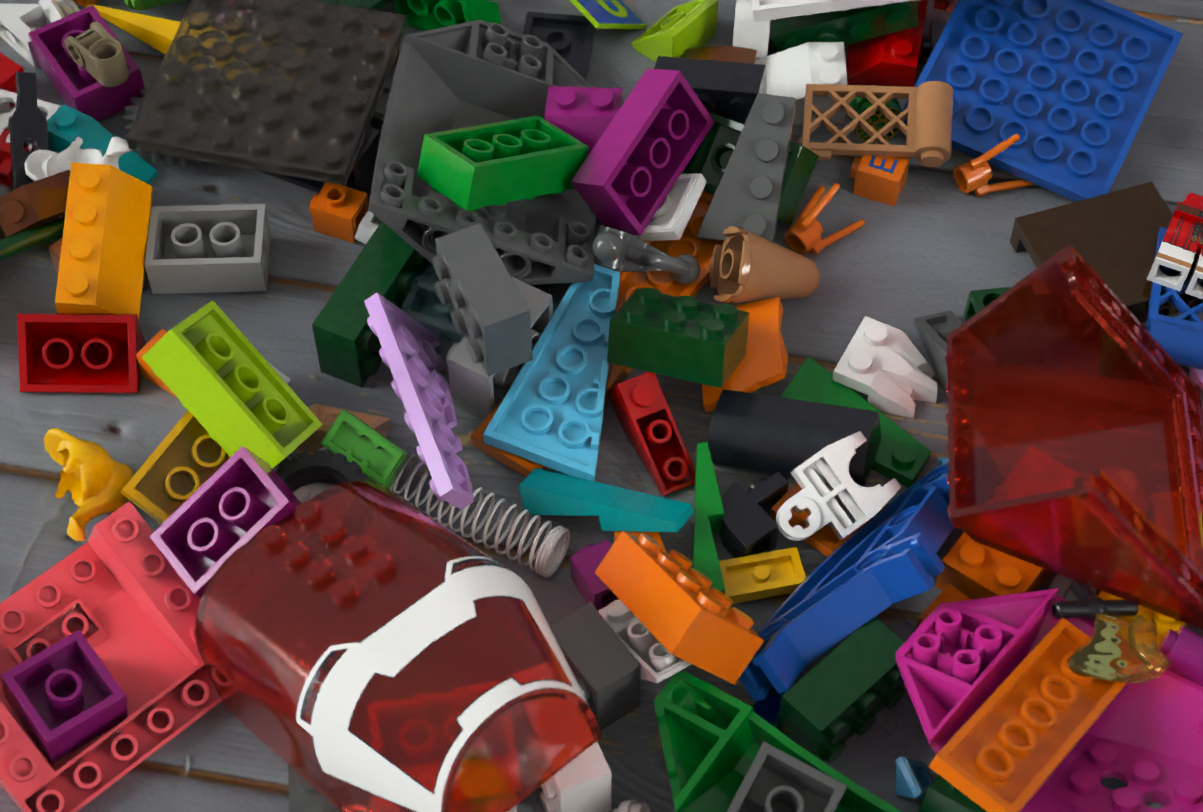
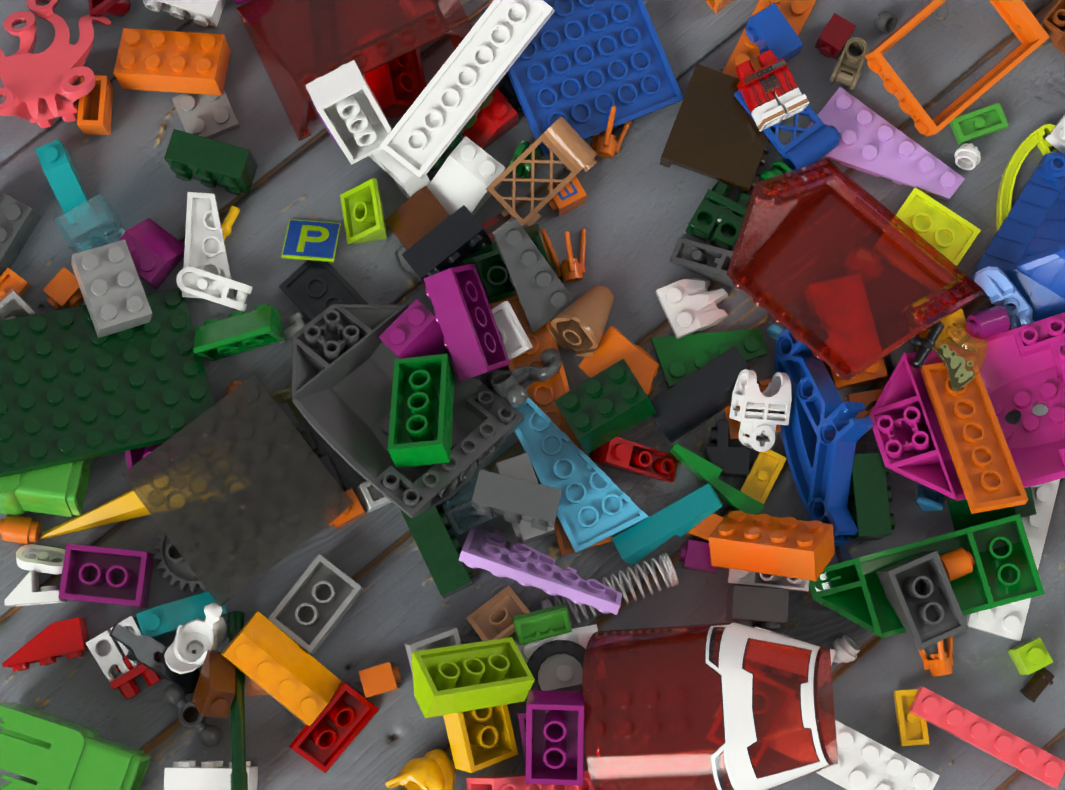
camera: 50 degrees left, 25 degrees up
dark tan piece [64,21,129,87] -> none

